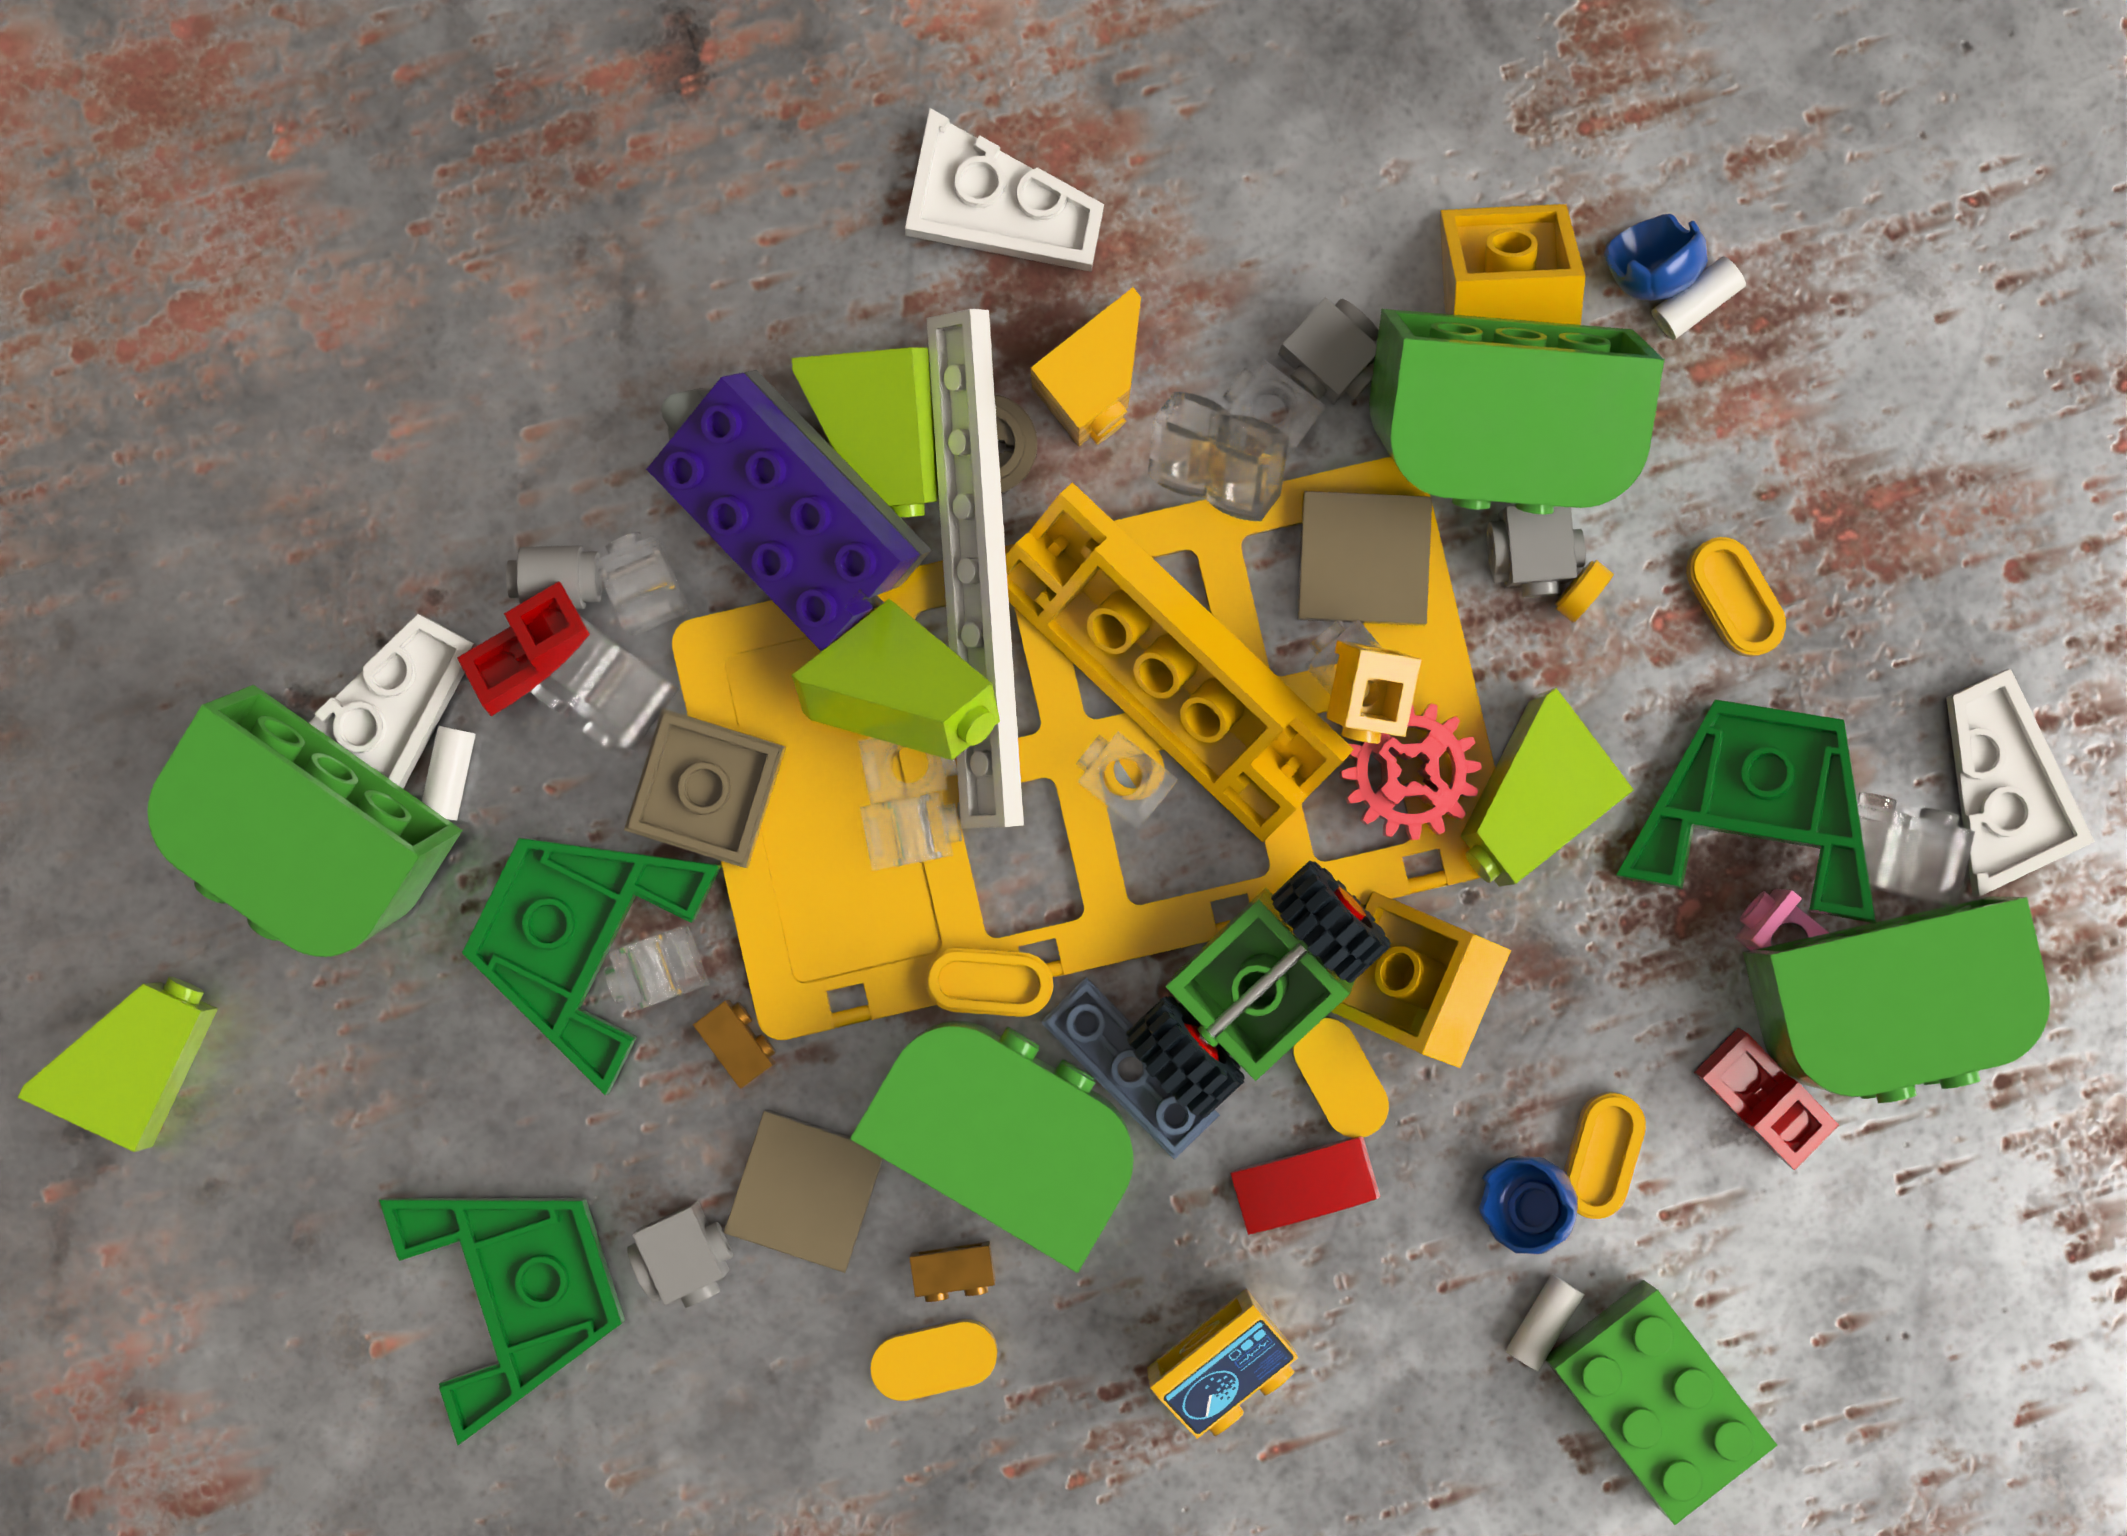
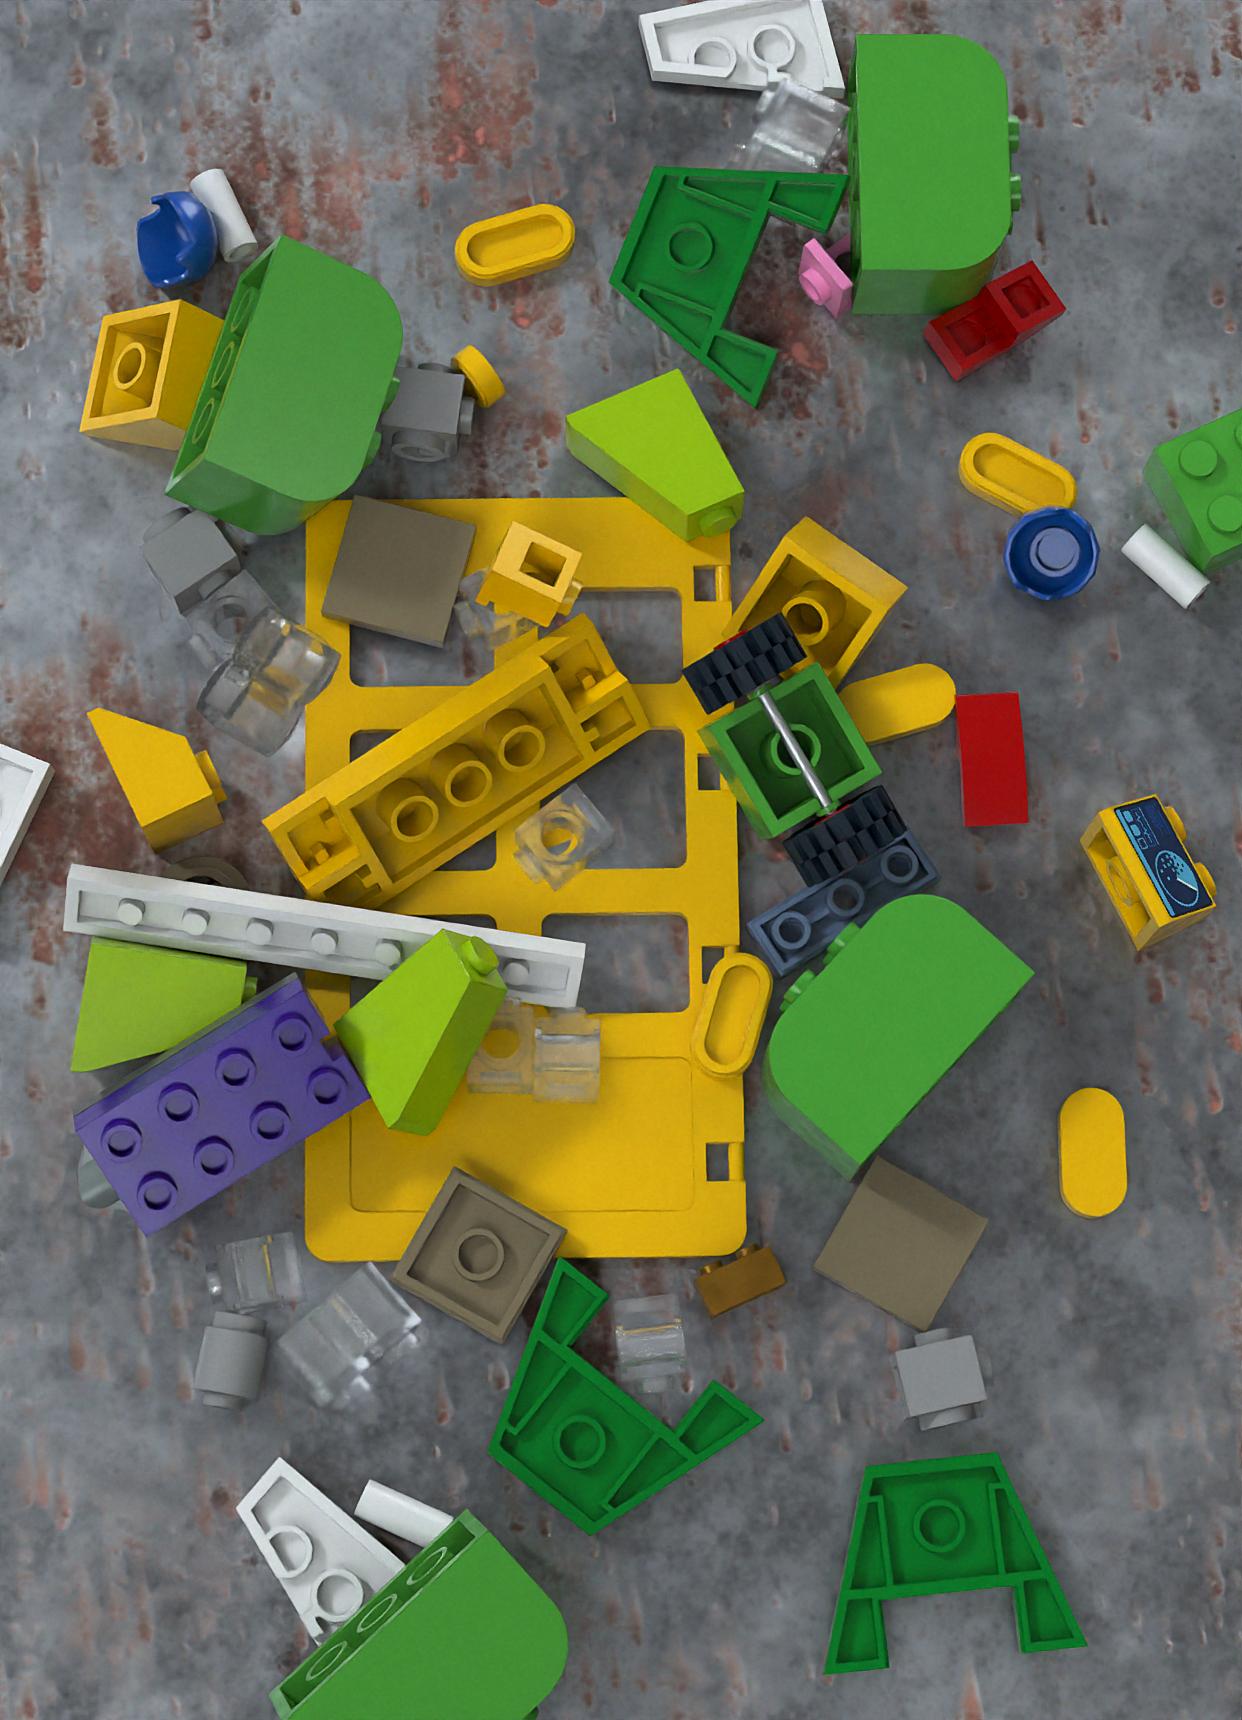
camera: 85 degrees left, 10 degrees down
red slope [457,581,590,716] -> none
pearl gold piece [909,1241,996,1302] -> none
coral gear [1339,703,1481,840] -> none

